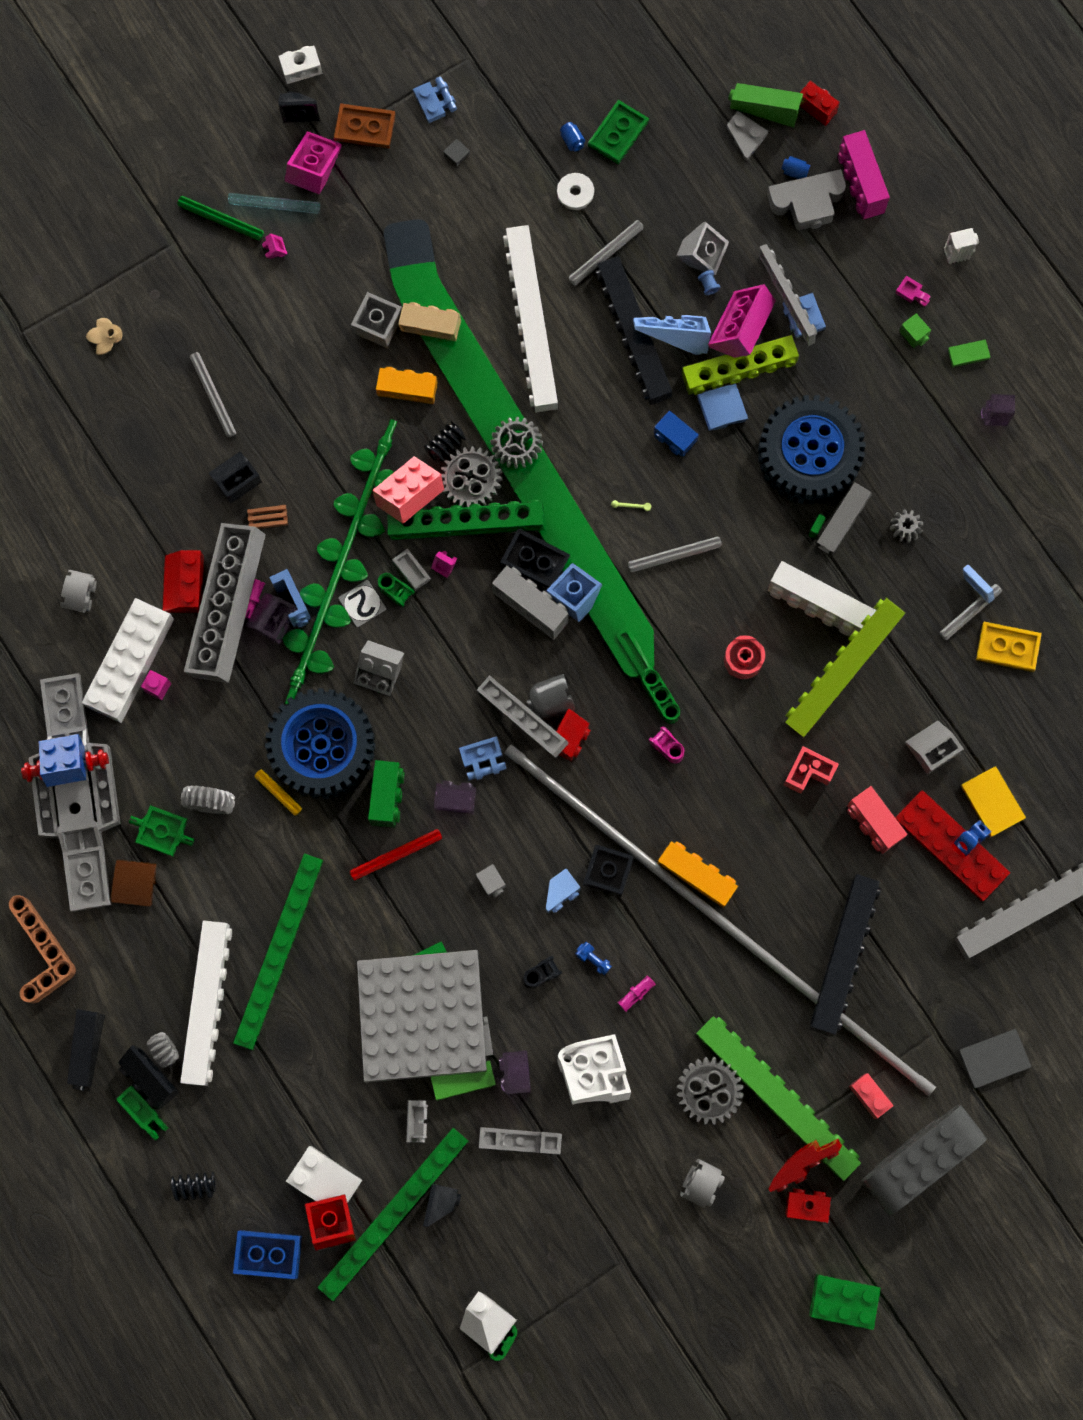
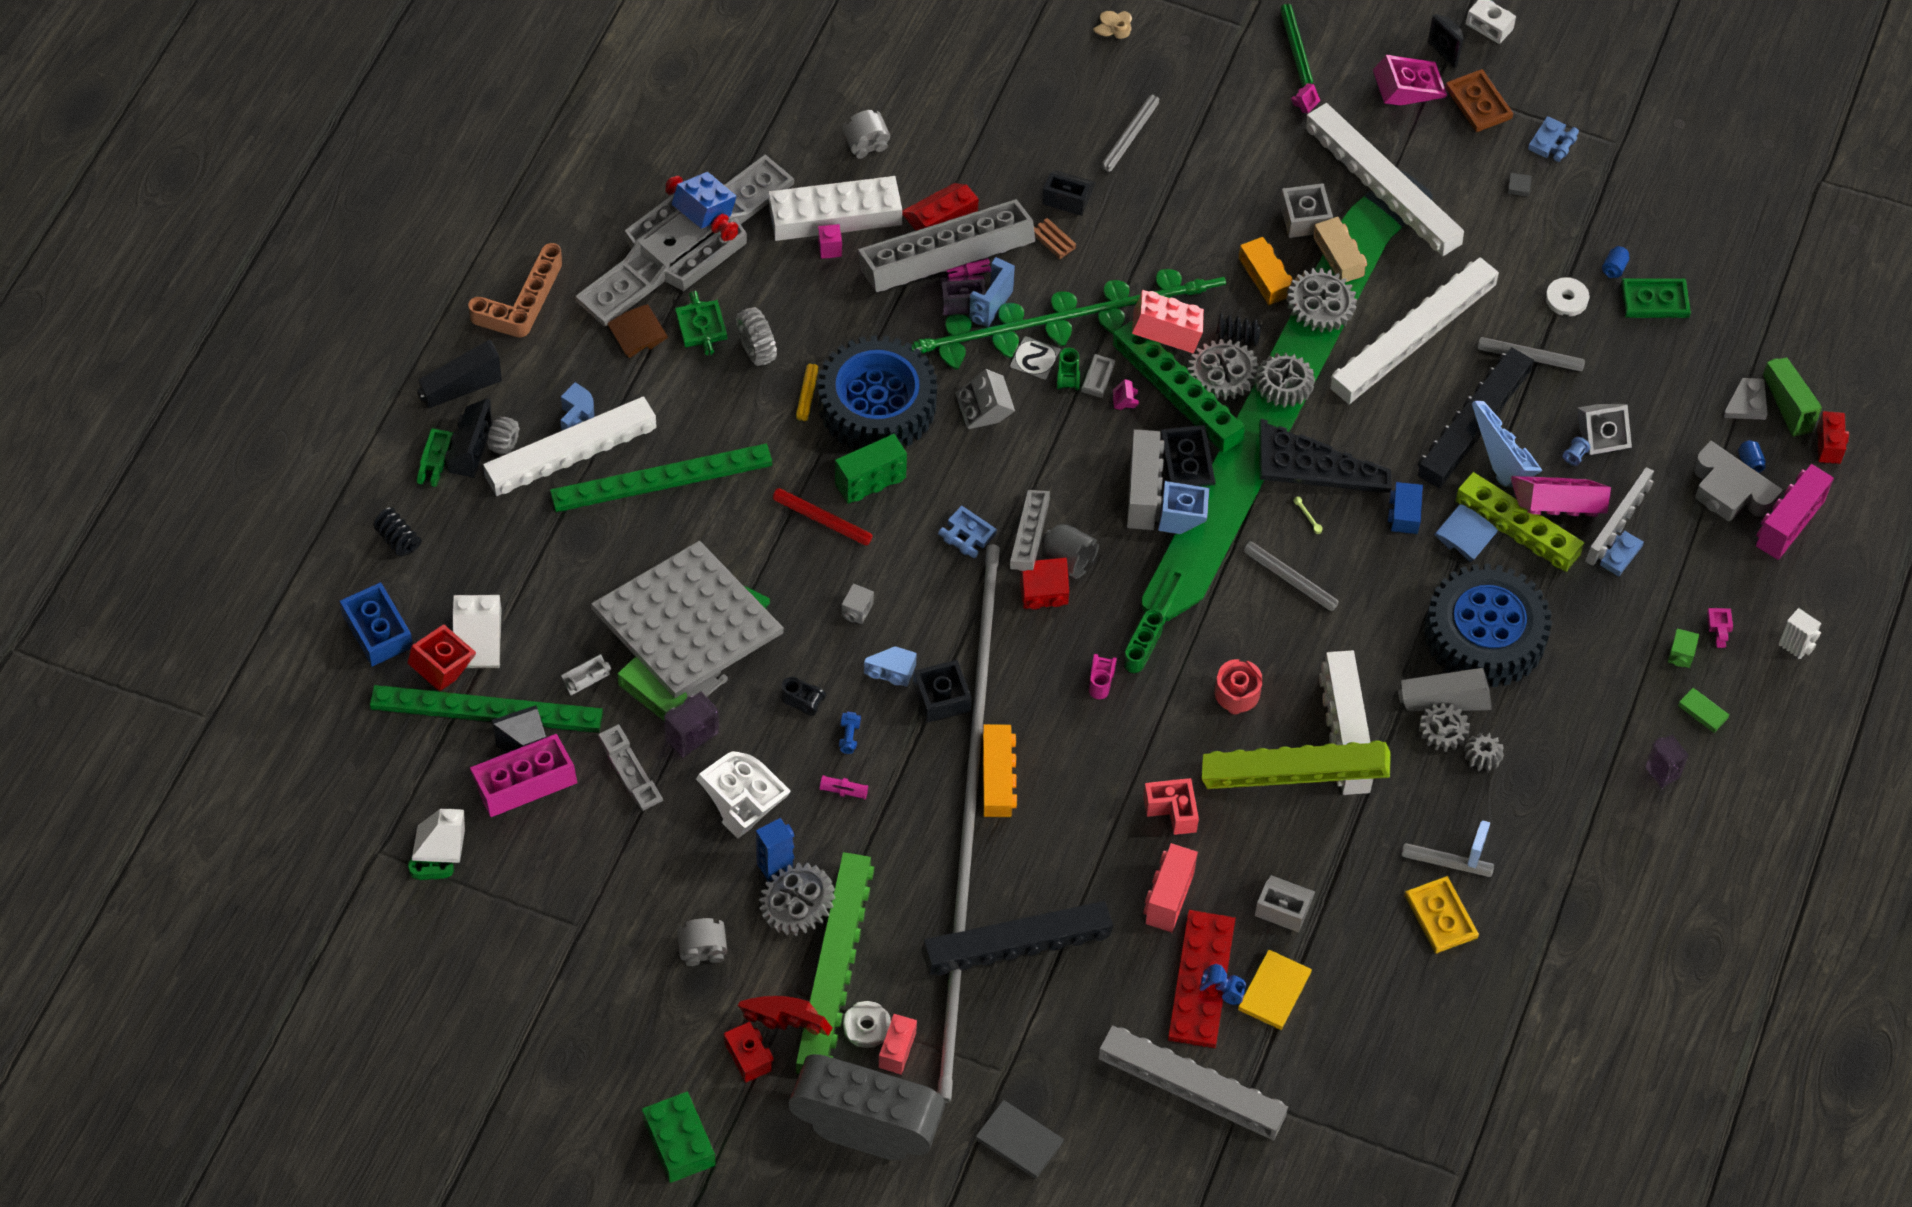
camera: 50 degrees right, 20 degrees down
clear light blue axle [228,193,320,214] -> none
clear purple brick [434,781,477,814] -> none
green tile [808,514,825,539] -> none
none -> dark pink slope [470,734,577,817]
none -> medium blue brick [561,382,594,431]
none -> blue brick [756,818,795,882]
none -> white tile [843,1001,891,1048]
none -> black wing [1259,418,1392,493]
none -> light grey gear [1286,268,1357,332]
none -> white brick [1306,103,1464,256]
none -> light grey gear [1419,703,1470,752]

